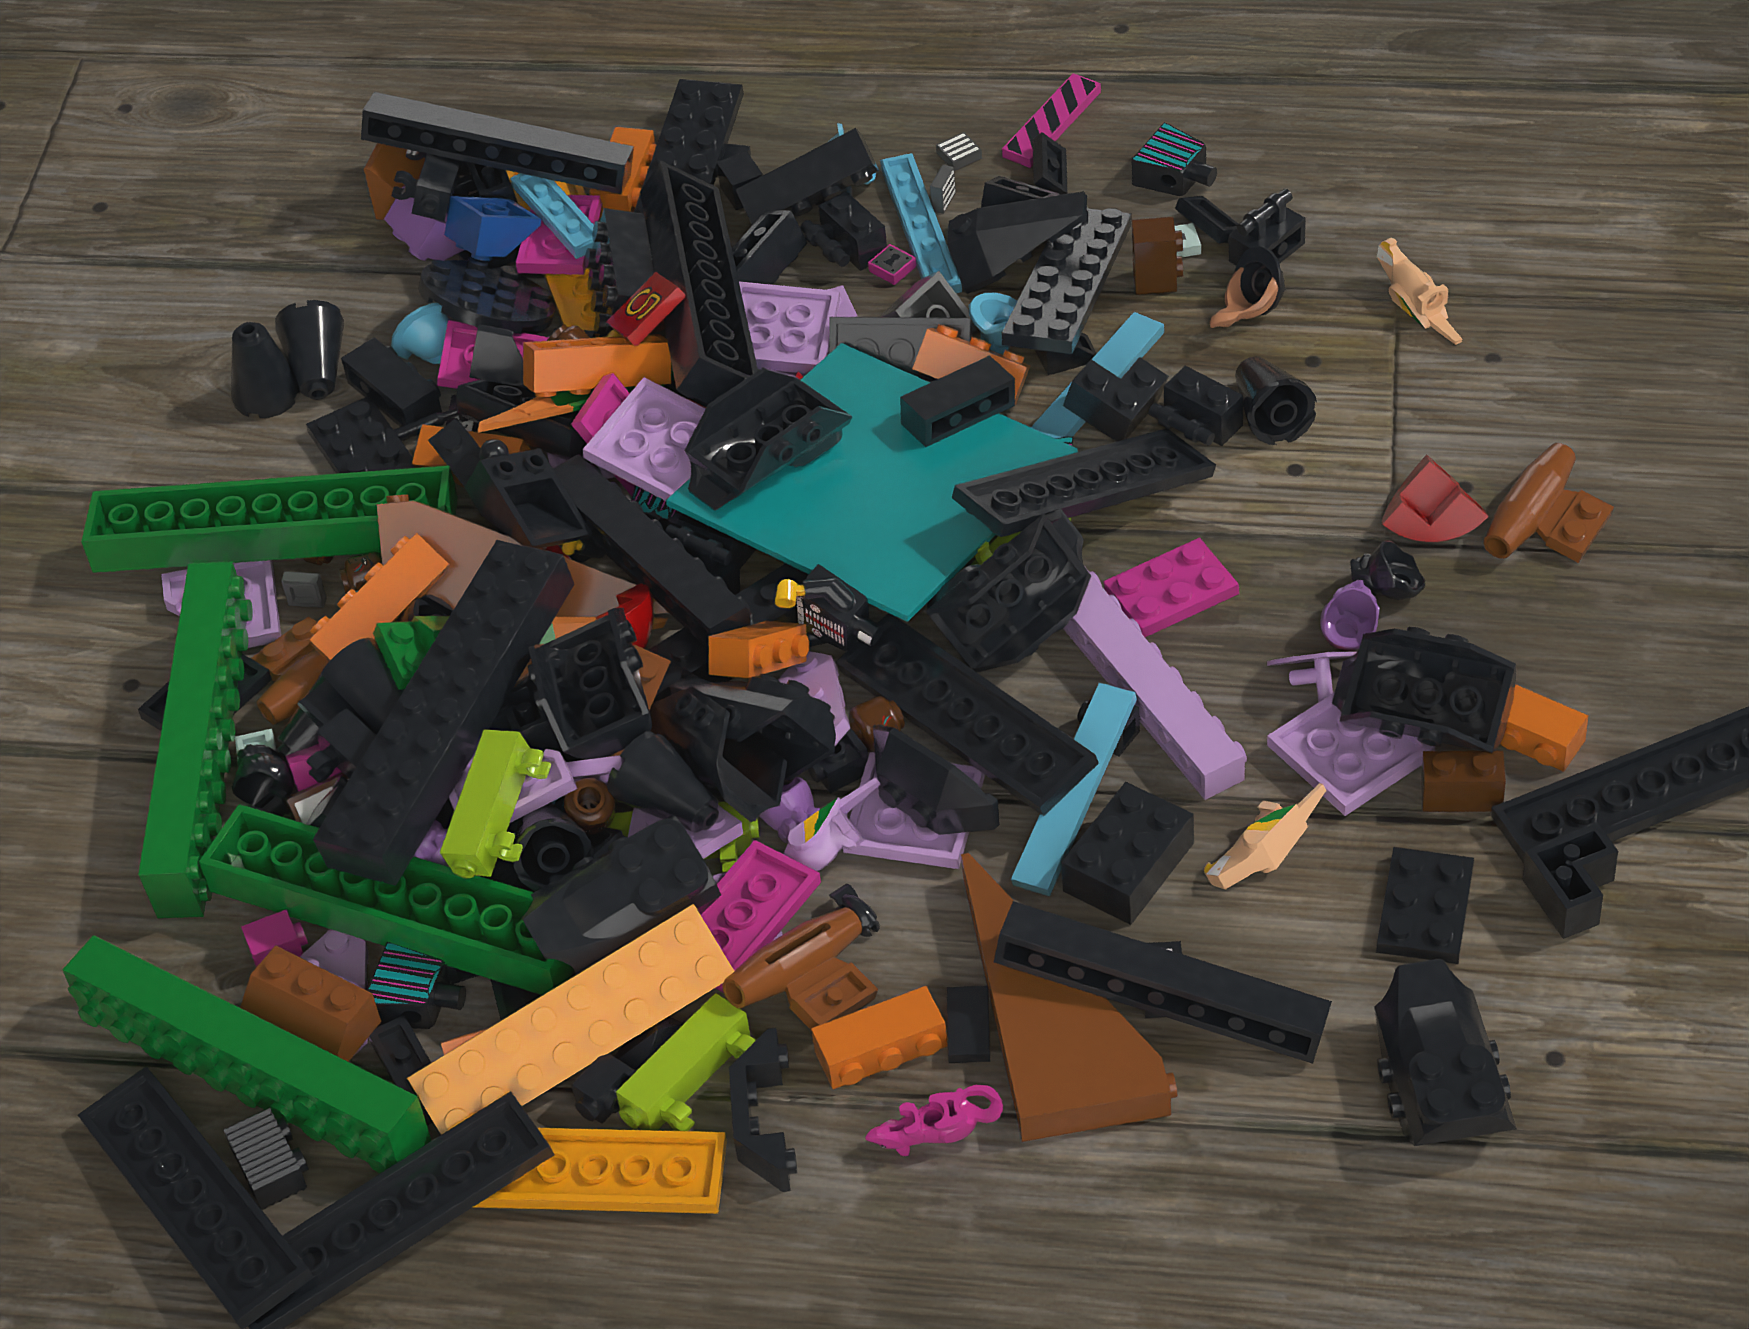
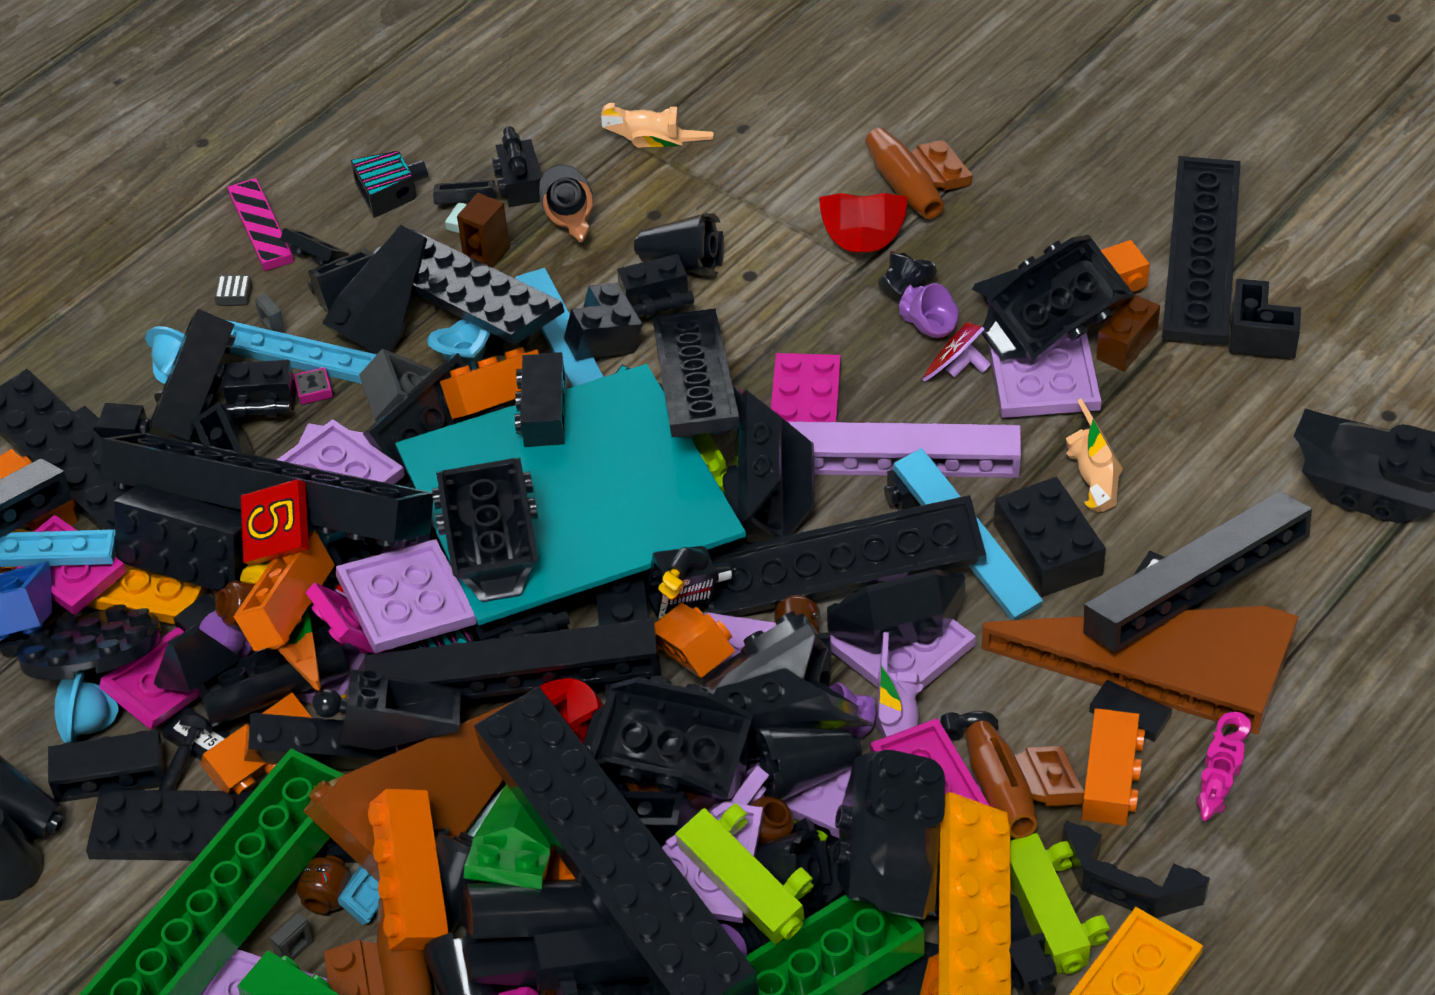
camera: 60 degrees left, 0 degrees up
black plate [1376,847,1474,964] -> none

